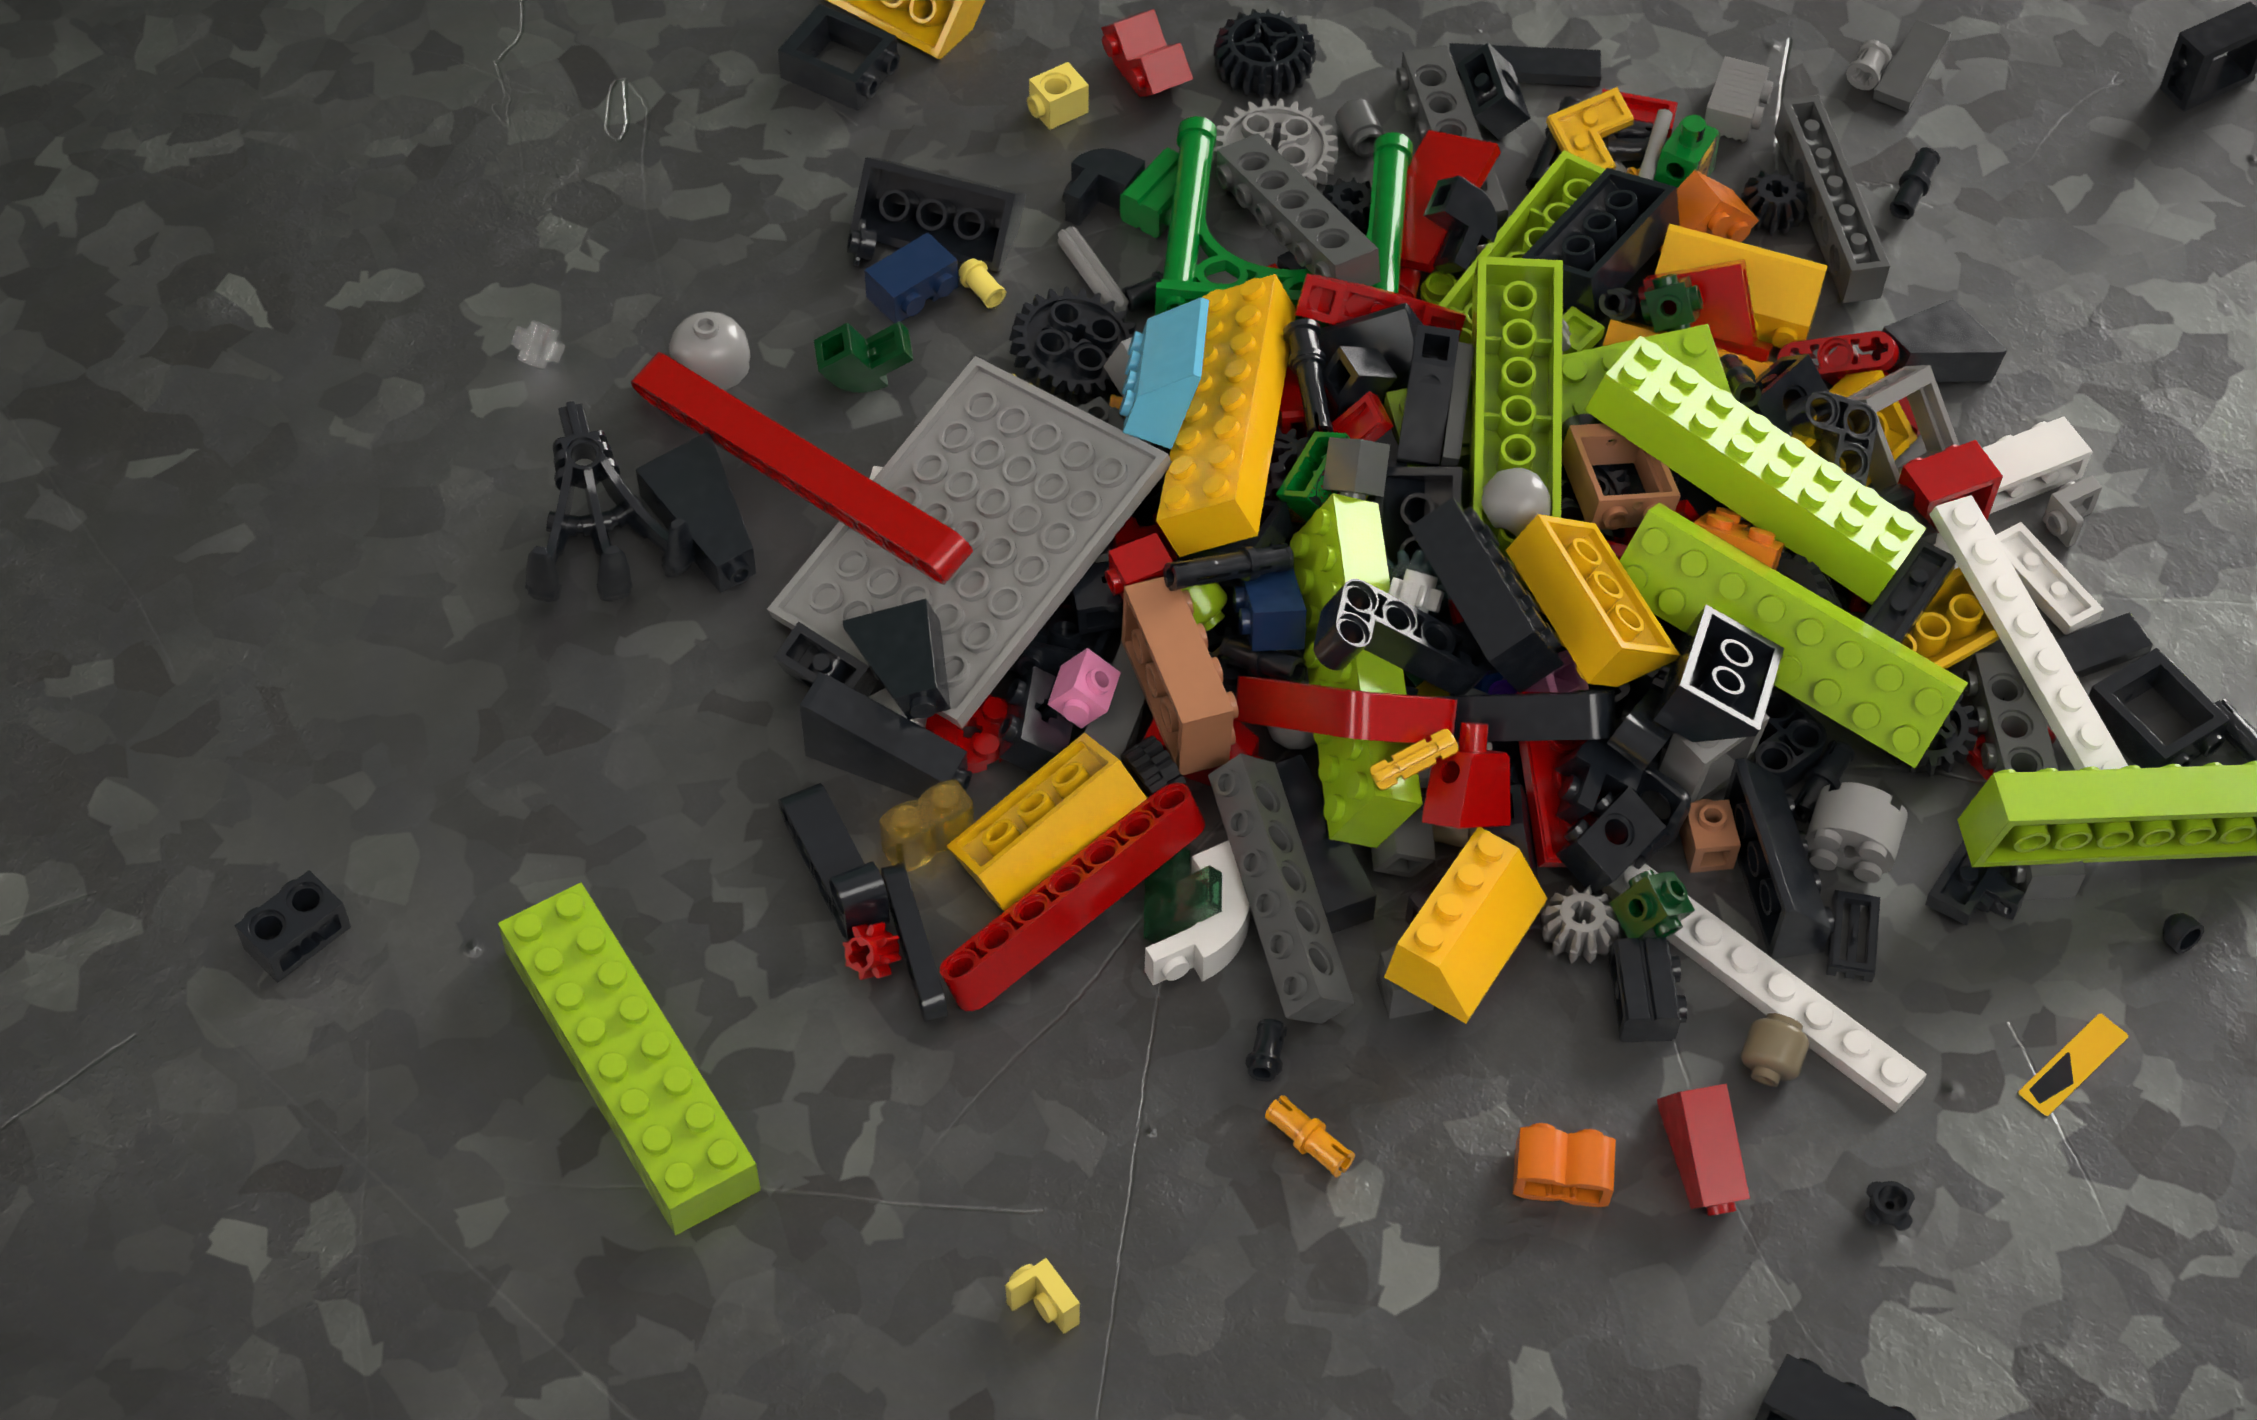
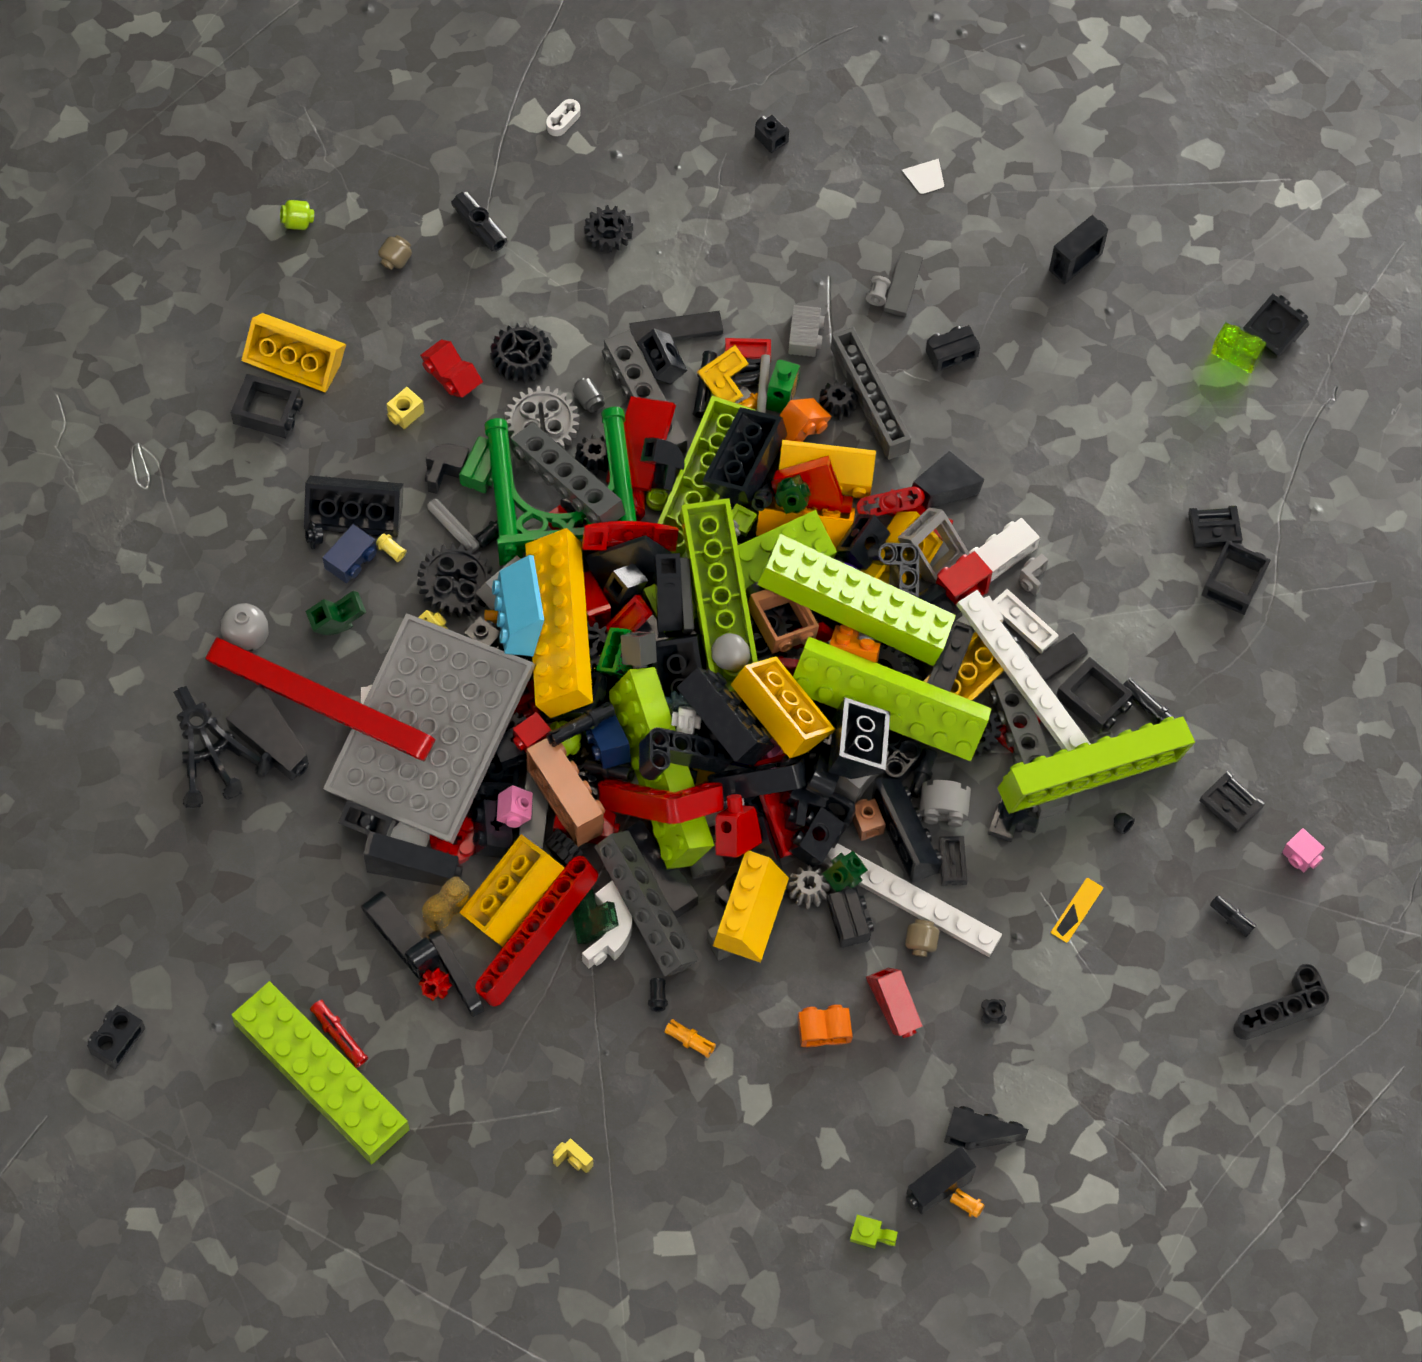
camera: 15 degrees left, 10 degrees up
clear gear [511,320,565,369] -> none
black slope [843,598,951,720] -> none
black pin [1283,319,1334,439] -> none
yellow axle [1369,729,1459,790] -> none
black pin [1720,354,1761,408] -> none
black pin [1889,147,1941,220] -> none
none -> red pin [310,1000,368,1068]
none -> black brick [926,325,980,371]

